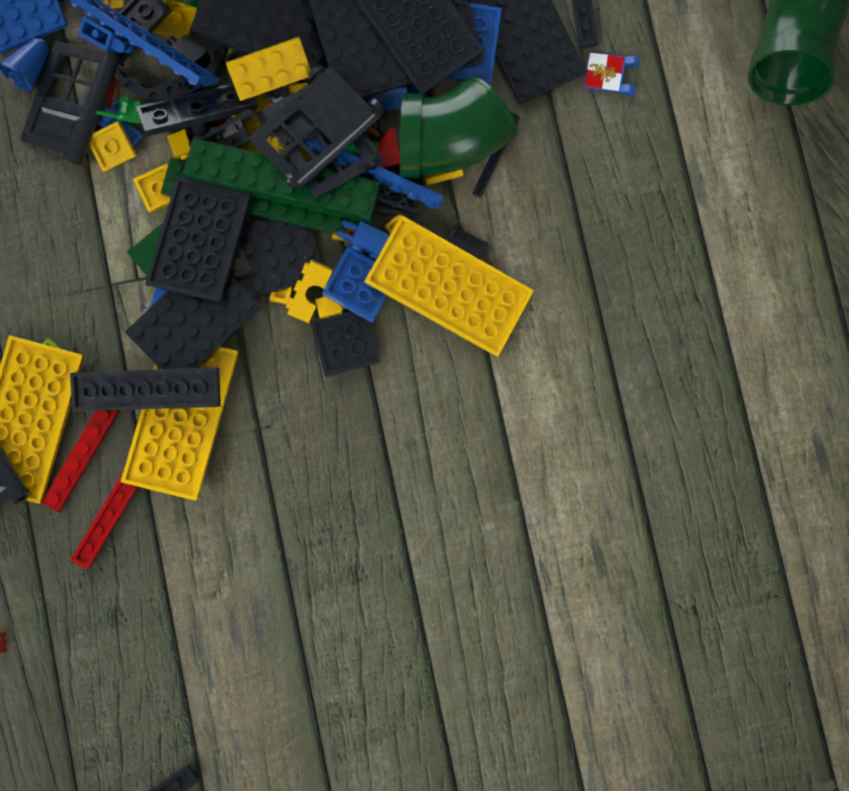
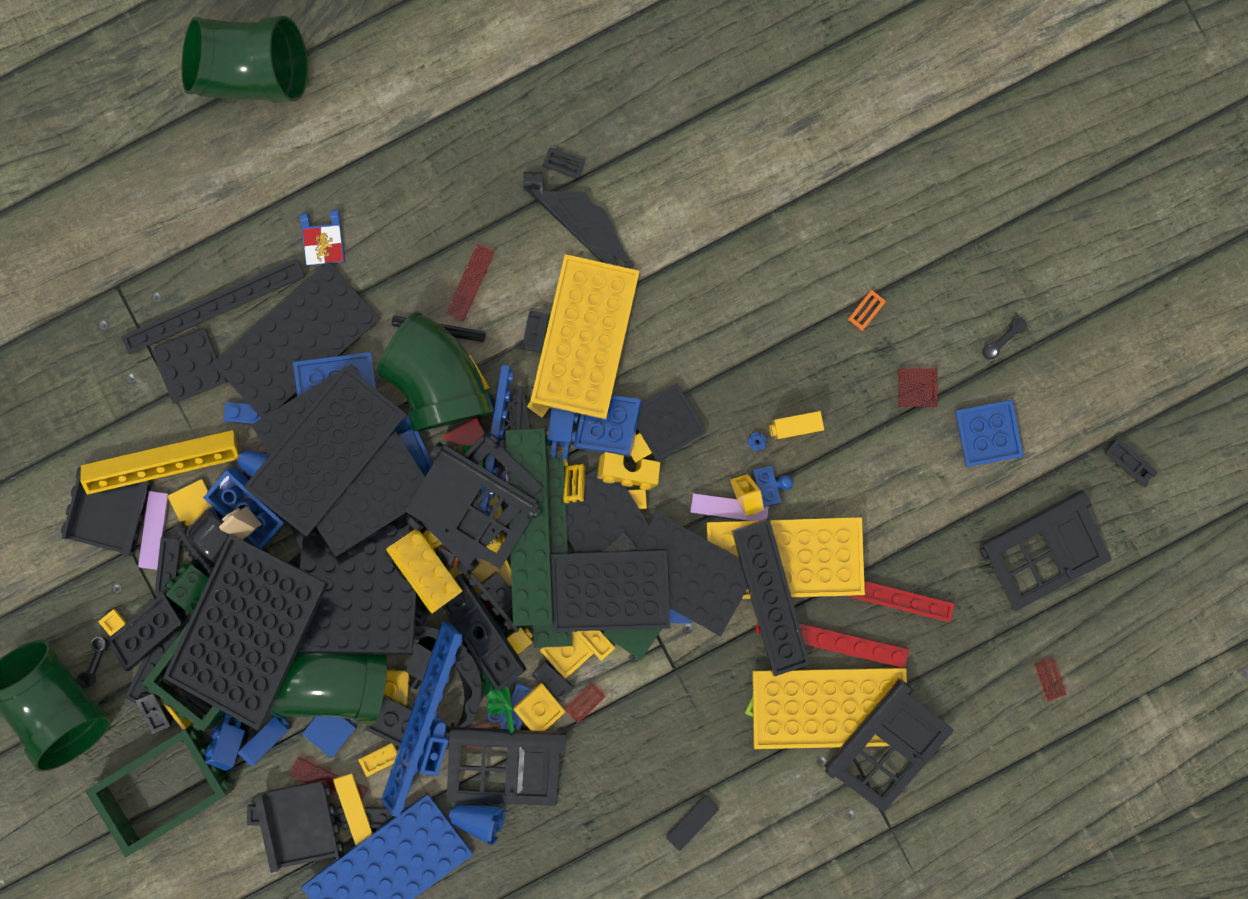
camera: 110 degrees left, 5 degrees up
none -> clear red tile [446,244,495,322]
none -> black wing [523,172,634,269]
none -> black hinge [532,660,574,702]
none -> black tile [543,148,585,180]
none -> yellow tile [563,464,585,503]
none -> clear red tile [565,683,606,724]
none -> yellow plate [575,631,616,661]
none -> lavender tile [690,493,769,521]
none -> yellow slope [730,474,764,516]
none -> blue plate [748,432,766,451]
none -> blue plate [753,466,793,507]
none -> yellow brick [769,411,824,440]
none -> orange tile [847,289,886,331]
none -> clear red tile [898,369,937,407]
none -> blue plate [955,400,1023,467]
none -> black door [979,490,1111,611]
none -> black bar [982,318,1026,360]

